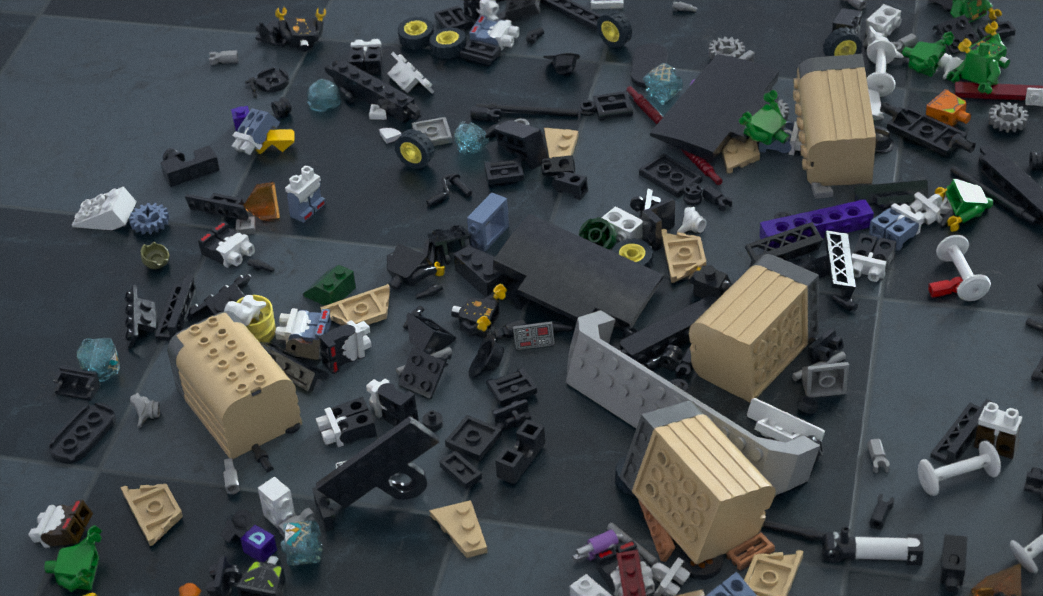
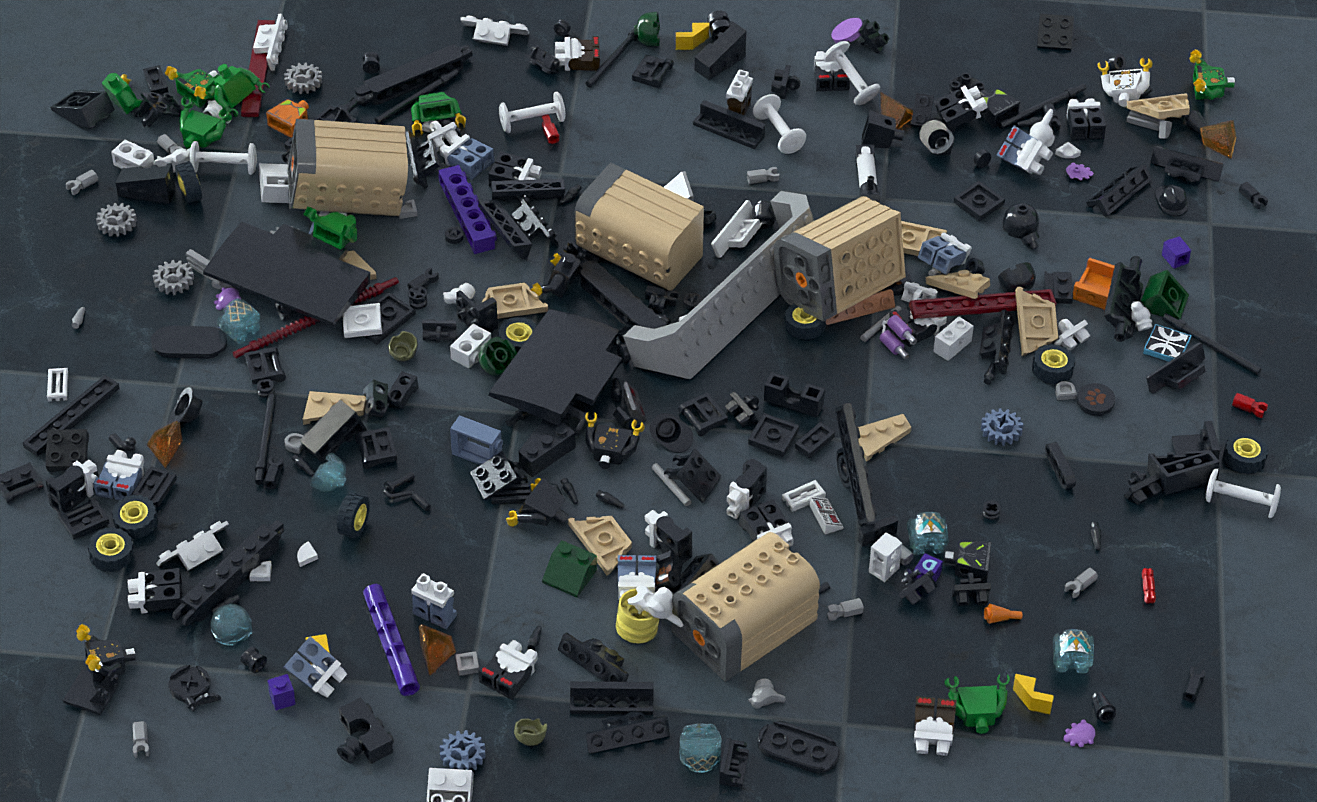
camera: 100 degrees left, 5 degrees up
tan wing [121,484,183,546] -> none
black bracket [185,193,249,221] -> none
black slope [406,313,457,354] -> none
light grey tile [412,117,453,146] -> none
black wheel [596,9,633,48] -> none
black bar [869,494,894,530] -> none
none -> light grey gear [96,203,137,236]
none -> clear orange slope [147,420,182,468]
none -> white tile [343,303,382,338]
none -> dark purple piece [363,584,420,696]
none -> olive hair [388,331,418,361]

